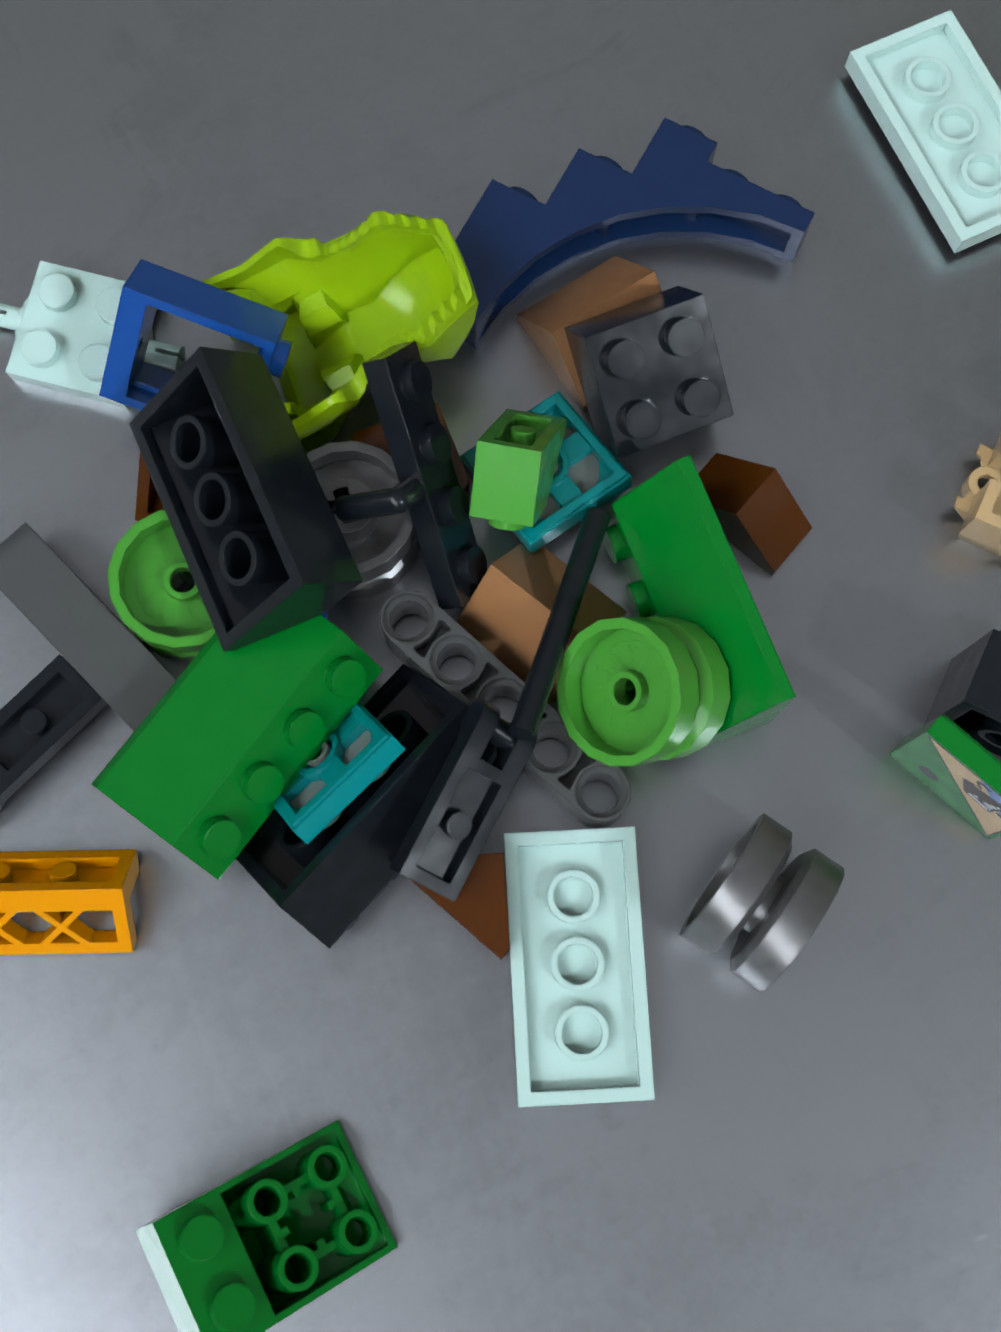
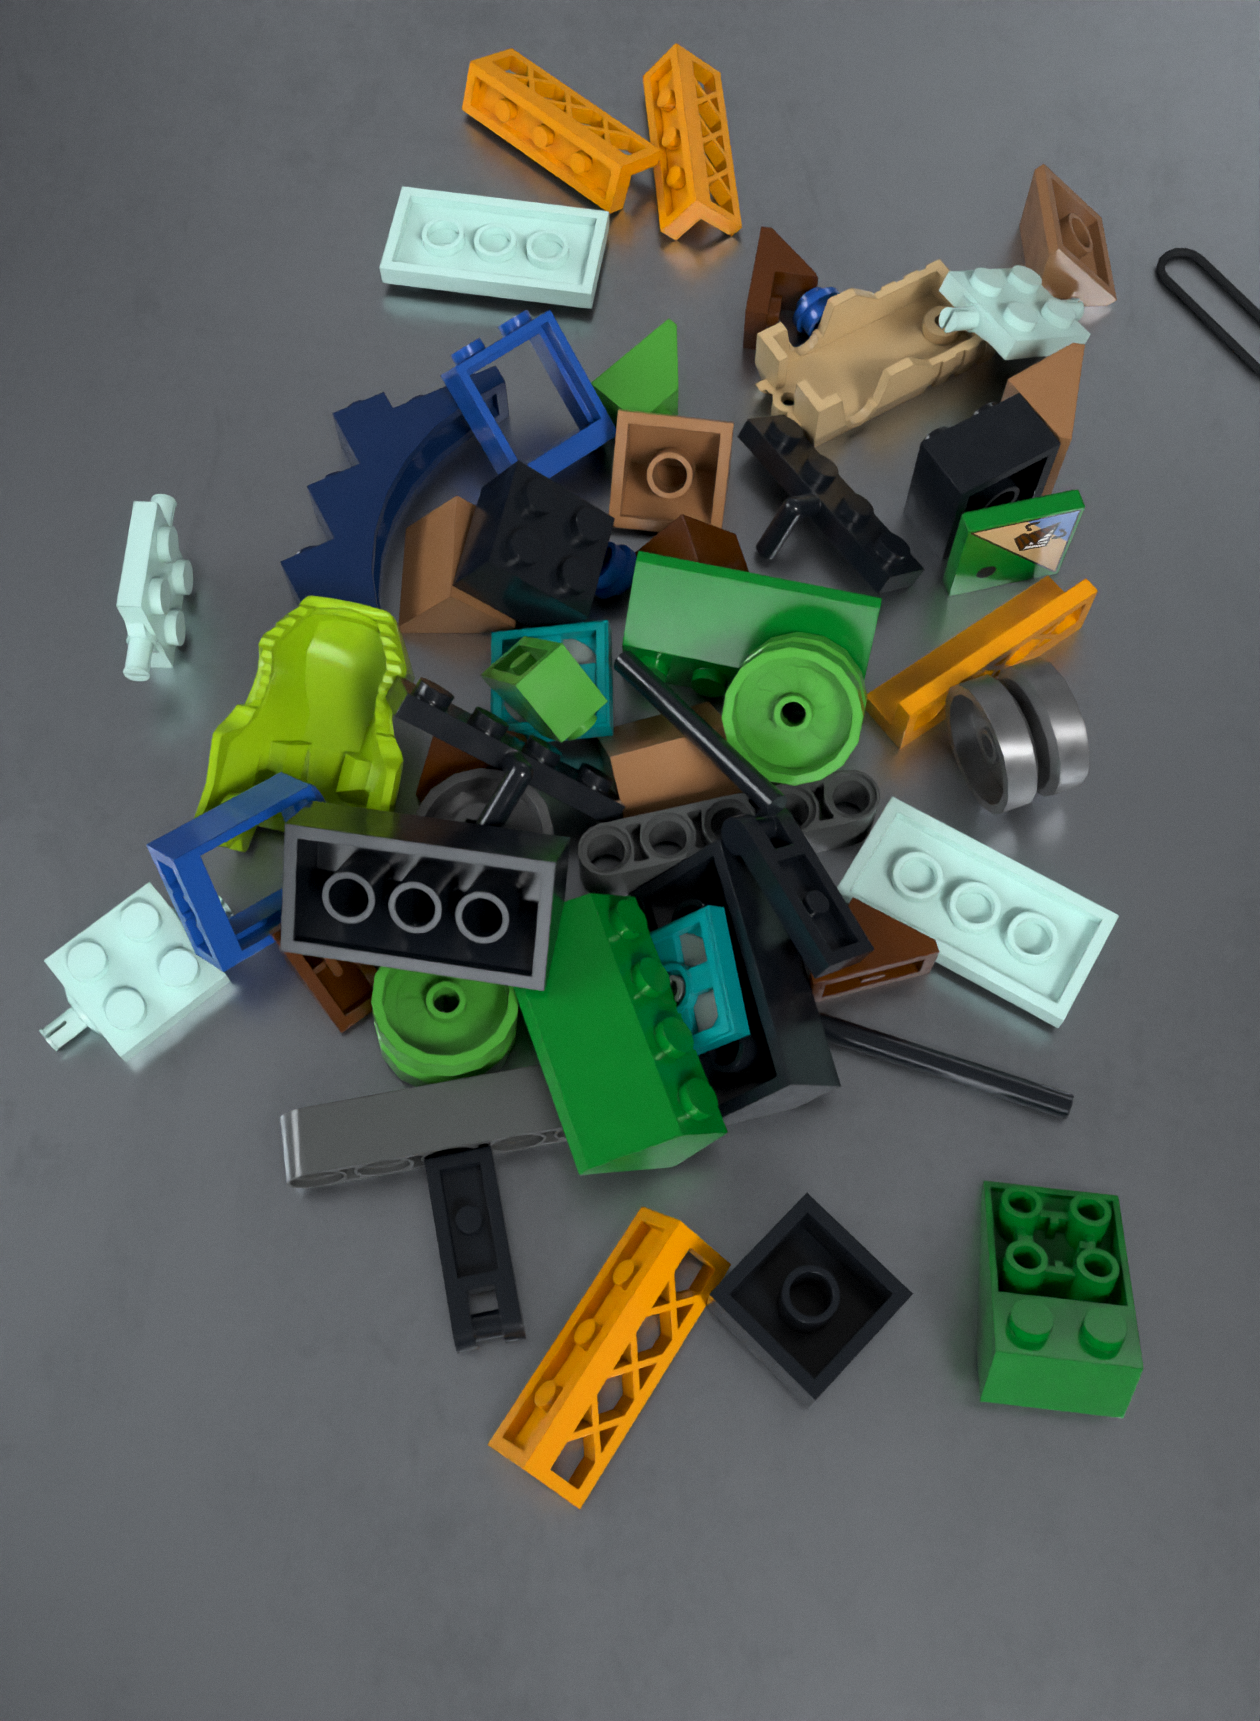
camera: 55 degrees left, 10 degrees down
none -> light aqua plate [116,494,193,681]
none -> blue window [440,309,616,478]
none -> bright green slope [591,319,678,427]
none -> blue plate [595,541,637,599]
none -> medium nougat slope [609,409,734,532]
none -> black brick [706,1193,913,1409]
none -> black plate [737,415,924,594]
none -> black bar [819,1012,1074,1120]
none -> light orange fence [865,575,1098,749]

